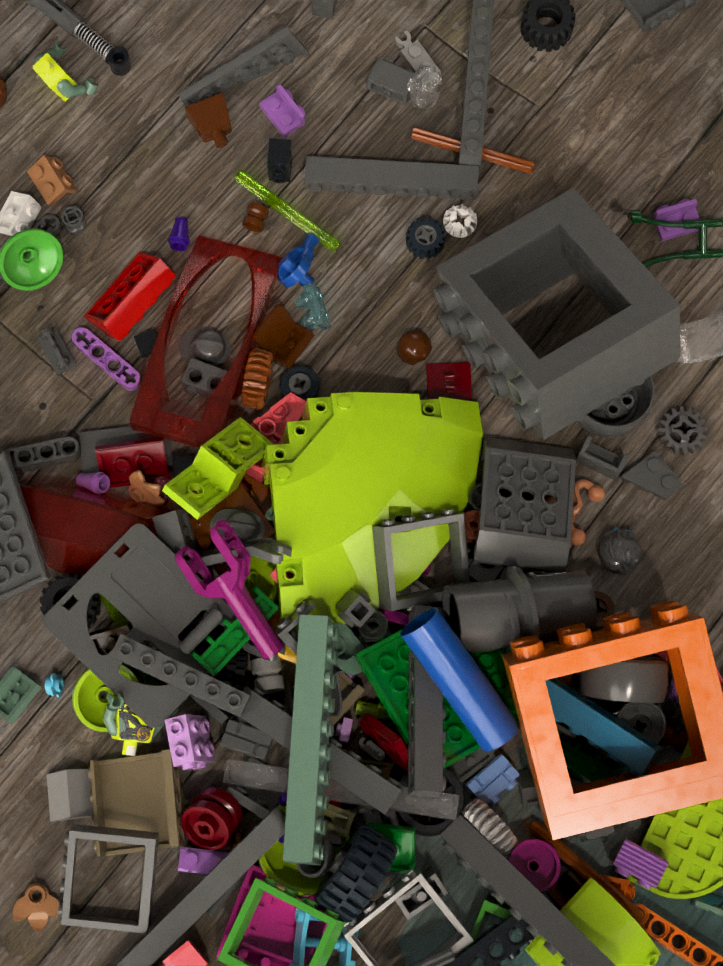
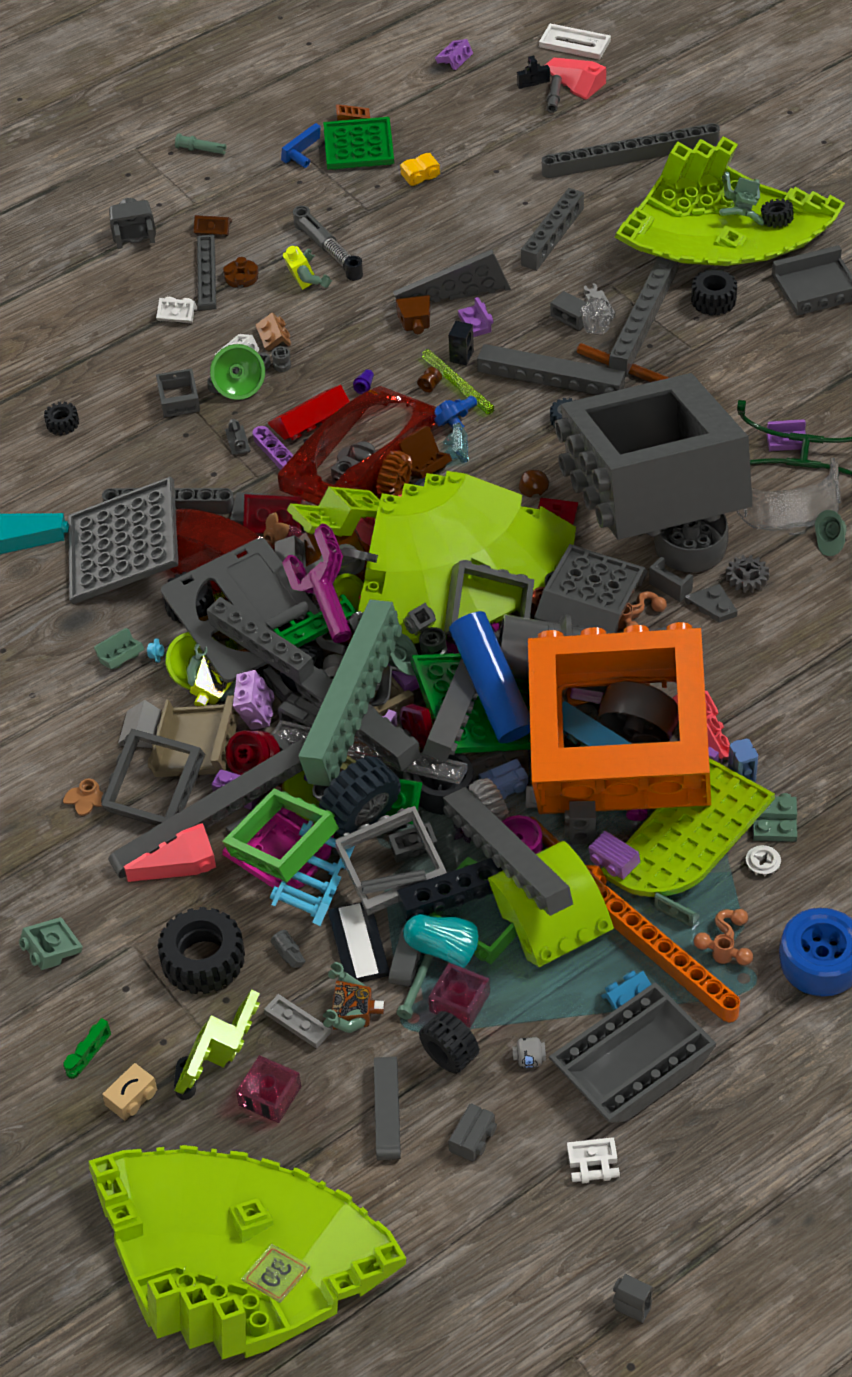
camera: 20 degrees right, 25 degrees down
medium lavender cone [76,472,110,494] -> none

